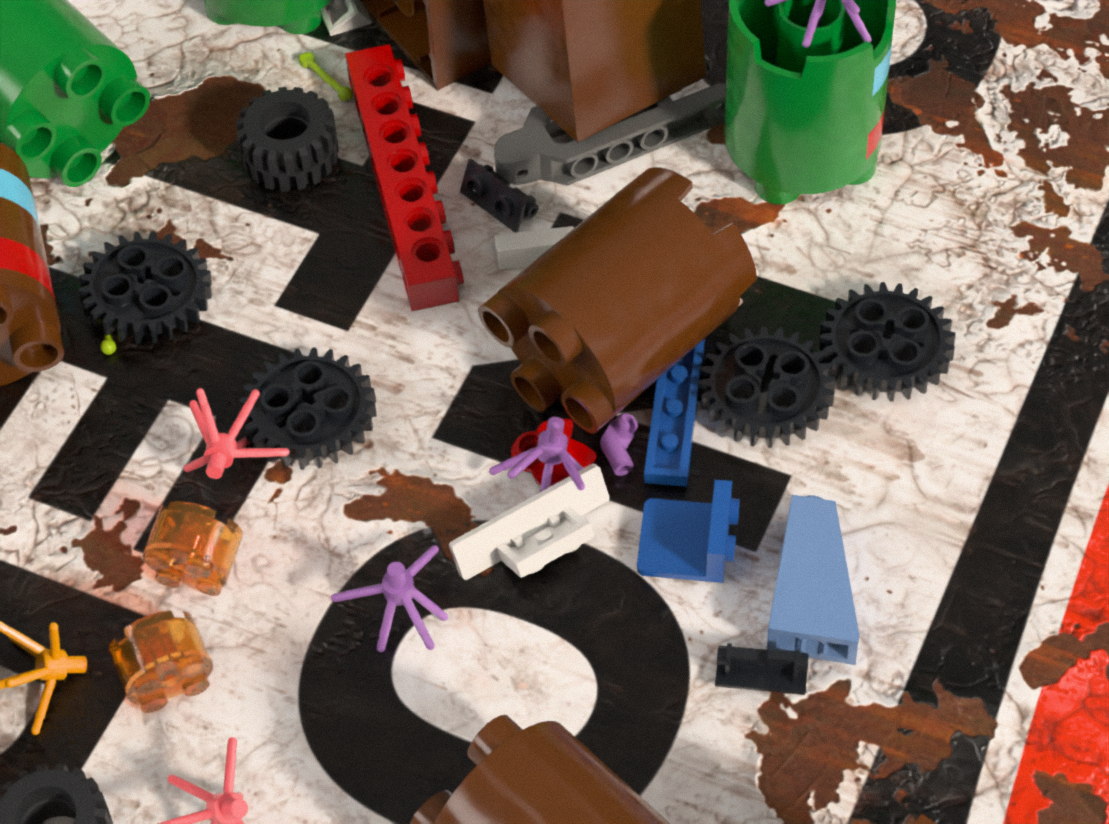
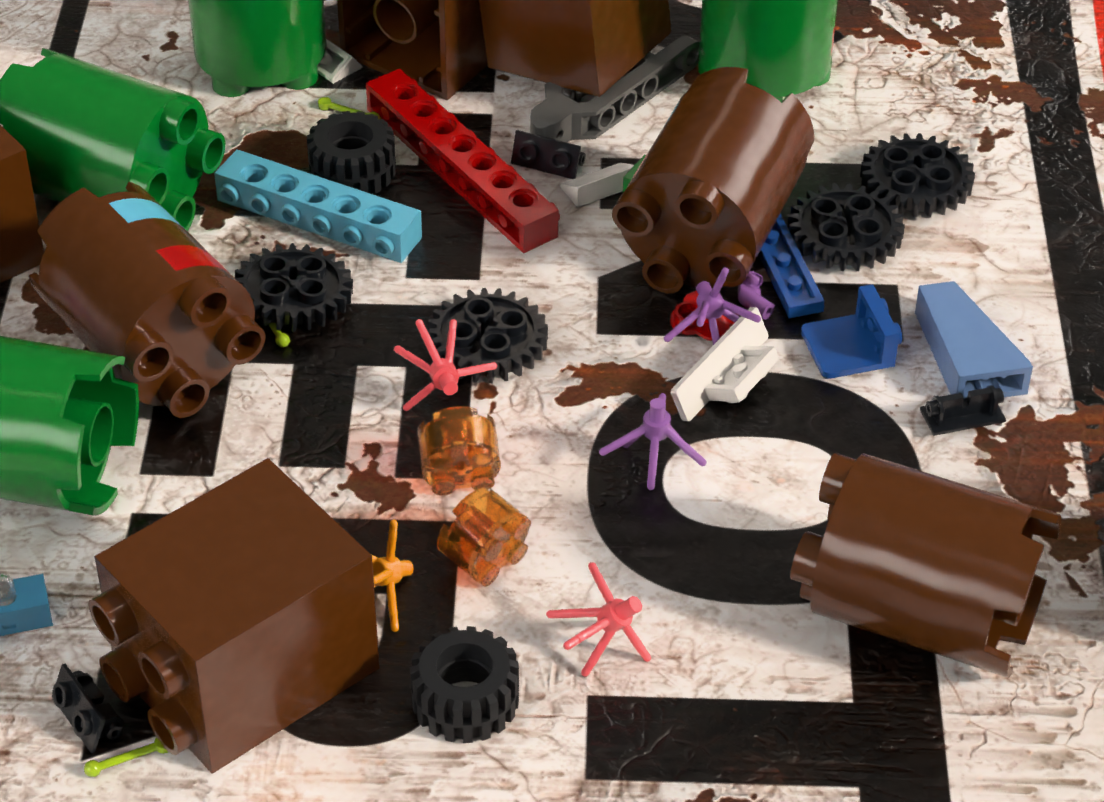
camera: 25 degrees left, 10 degrees down
none -> medium azure brick [214,149,422,263]

